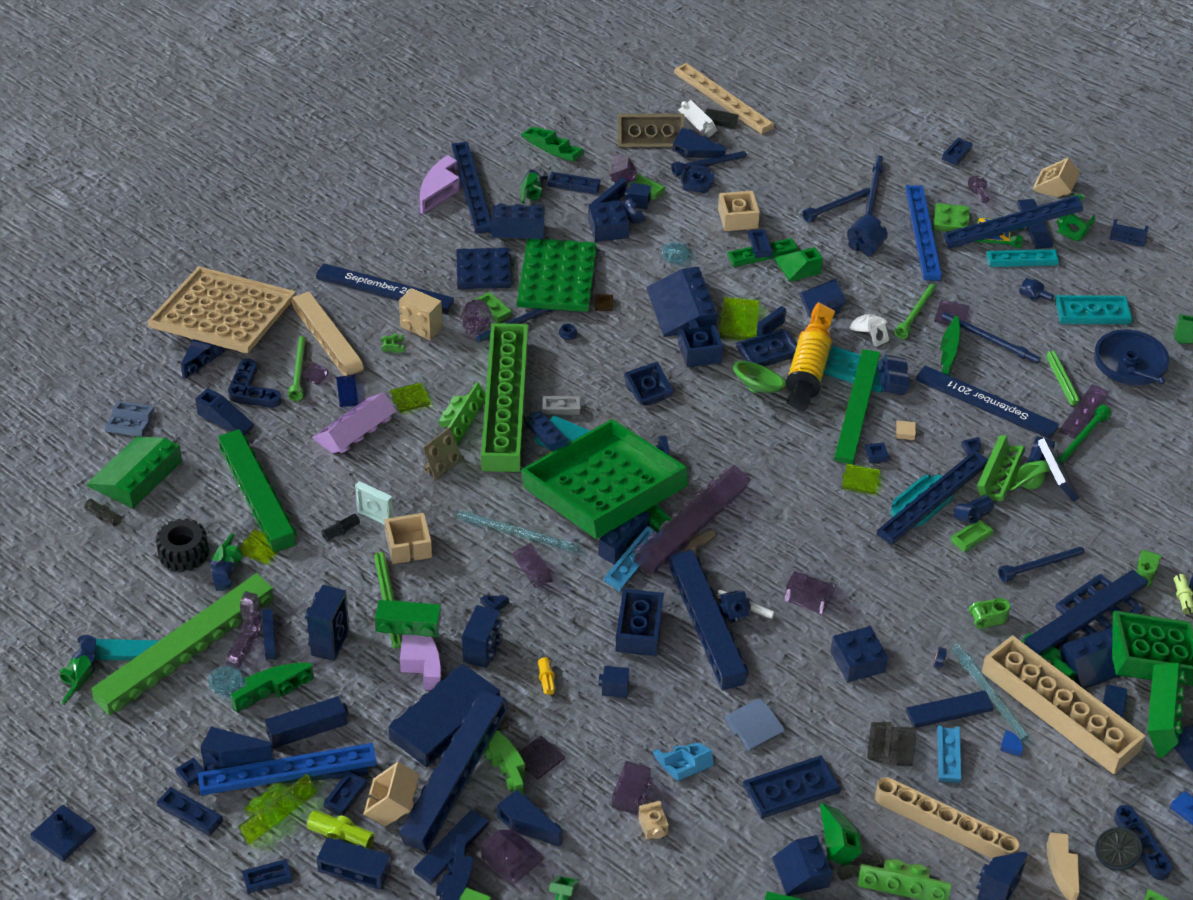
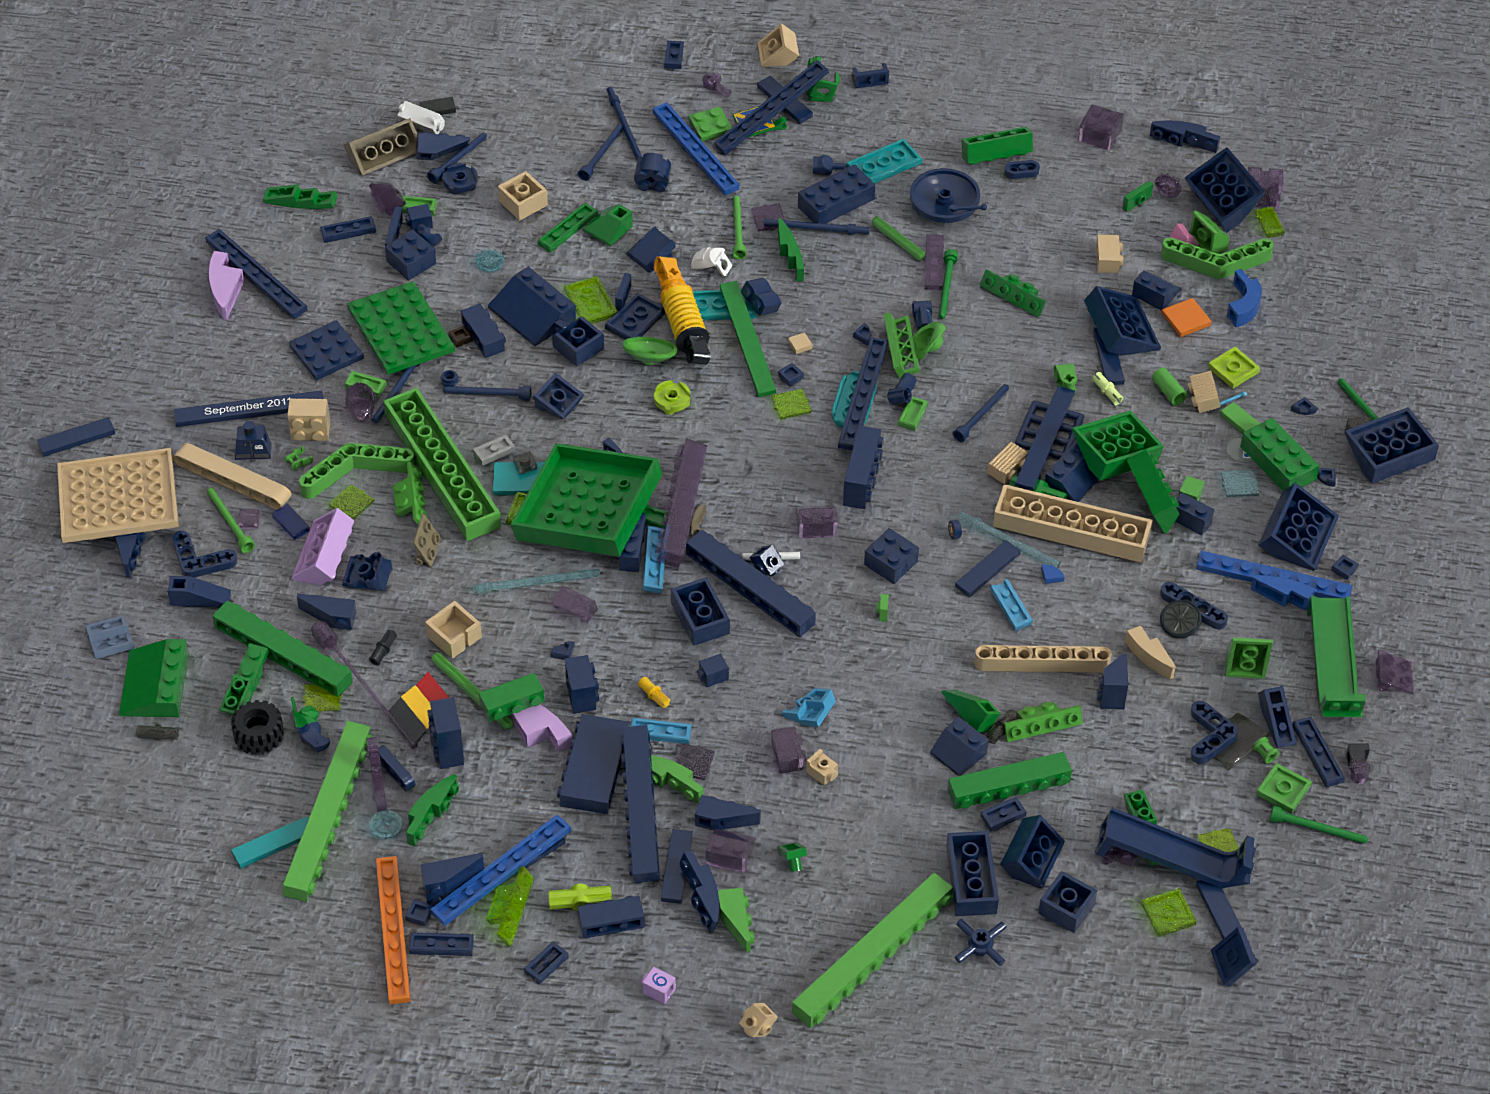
camera: 30 degrees left, 5 degrees up
dark blue tile [30,804,96,862] -> none
green animal [59,635,96,705] -> none
dark blue brick [265,696,349,749] -> none
dark blue plate [323,771,367,816] -> none
light aqua tile [355,481,393,525] -> none
tan piece [363,762,419,827] -> none
dark blue brick [491,204,545,239] -> none
green animal [520,166,548,204] -> none
dark blue plate [523,411,568,451] -> none
tan tile [674,63,774,134] -> none
sand blue slope [724,698,785,751] -> none
dark blue tile [743,755,841,819] -> none
dark blue tile [748,229,773,258] -> none
clear smoke slope [867,722,917,766] -> none
dark blue tile [916,366,1059,439] -> none
bright green piece [968,598,1010,629] -> none
teal tile [986,249,1059,267] -> none
tile [1038,438,1079,501] -> none
dark blue tile [1103,684,1128,718] -> none
none -> dark blue tile [37,417,115,457]
none -> green slope [219,643,269,715]
none -> dark blue torso [235,421,272,460]
none -> dark blue slope [297,593,357,630]
none -> bright green beam [299,443,415,499]
none -> flag [311,621,449,749]
none -> dark blue slope [342,552,393,591]
none -> orange plate [376,856,411,1005]
none -> dark blue piece [443,385,532,400]
none -> dark blue brick [461,303,506,358]
none -> clear smoke plate [513,451,537,474]
none -> dark azure tile [631,718,692,744]
none -> lime plate [654,380,690,415]
none -> dark blue brick [798,164,876,224]
none -> dark blue brick [843,425,884,510]
none -> bright green plate [876,594,889,622]
none -> green bracket [980,269,1046,317]
none -> tan brick [987,442,1028,485]

